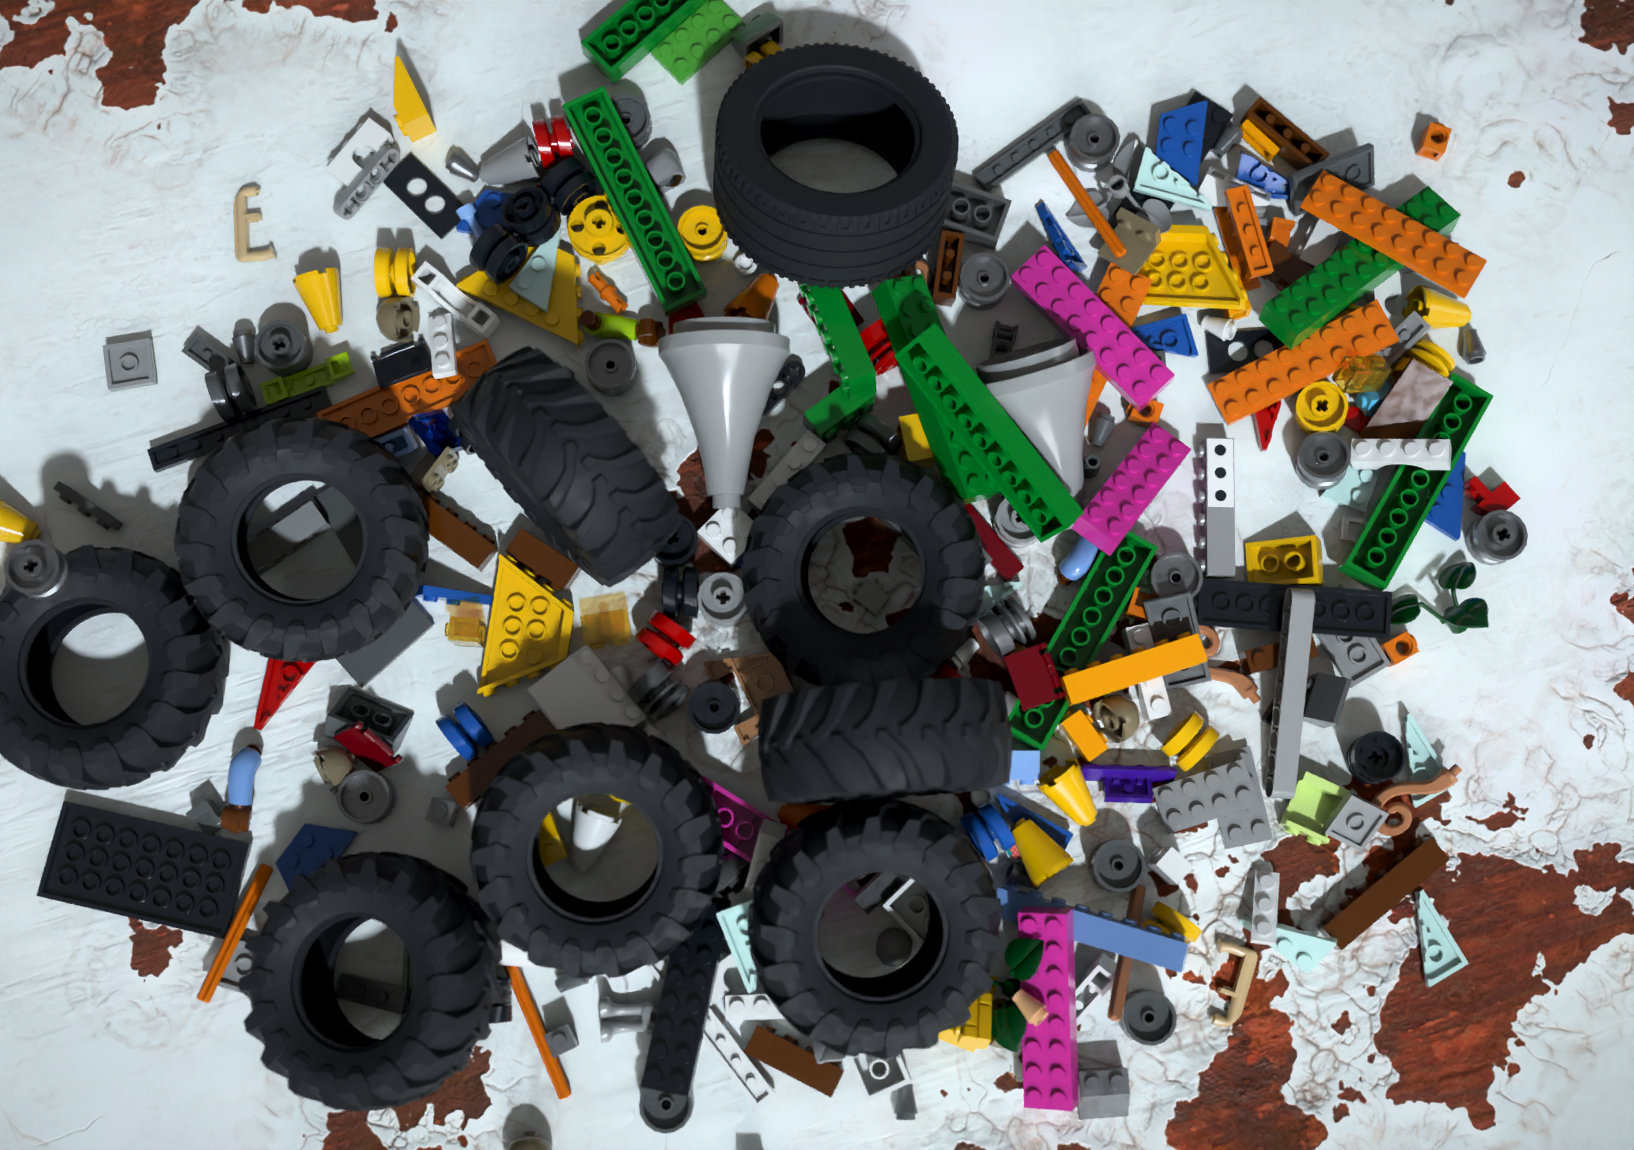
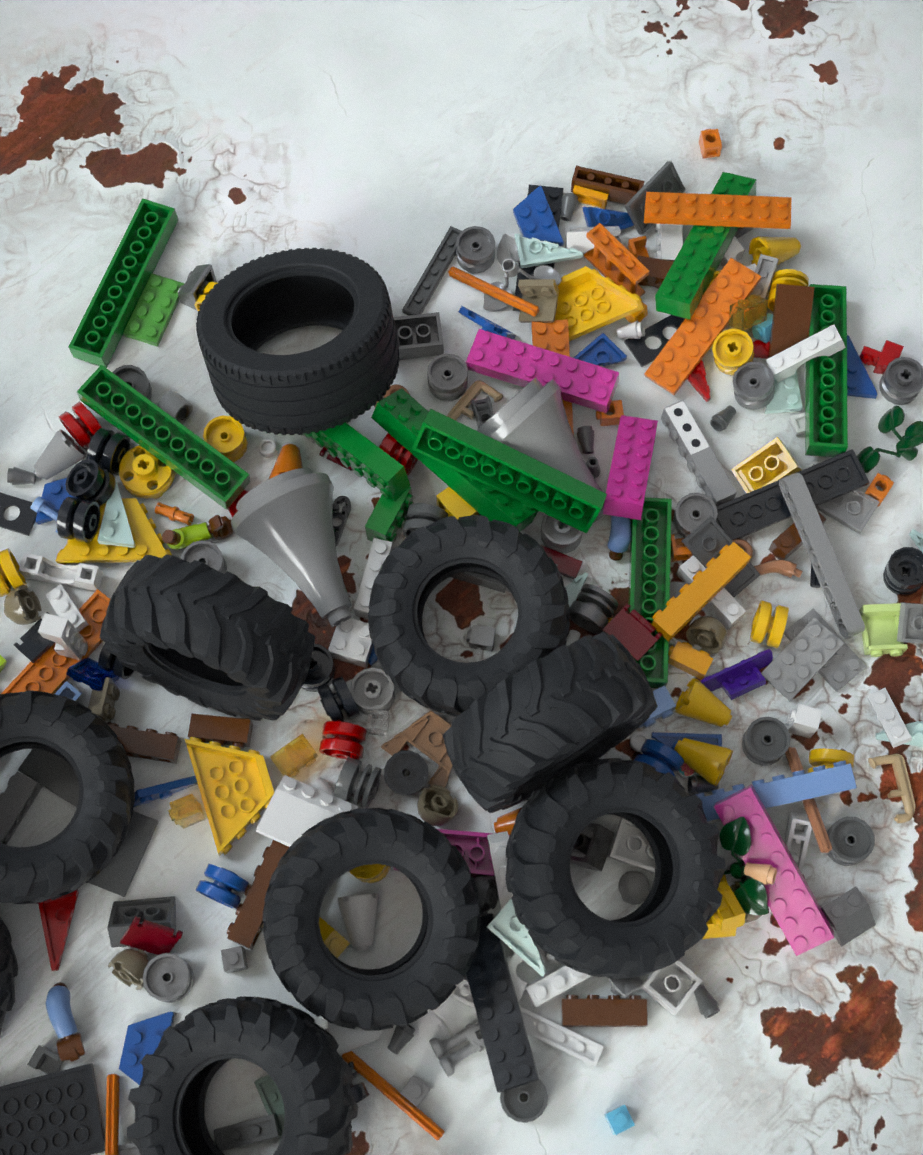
camera: 20 degrees left, 10 degrees down
reddish brown brick [930,230,965,307] -> none
dark grey slope [1303,672,1352,728] -> none
flat silver cone [1463,329,1487,365] -> none
none -> white arch [38,613,88,661]
none -> dark tan cylinder [417,785,459,827]
none -> tan piece [447,380,503,421]
none -> dark grey cone [710,405,736,431]

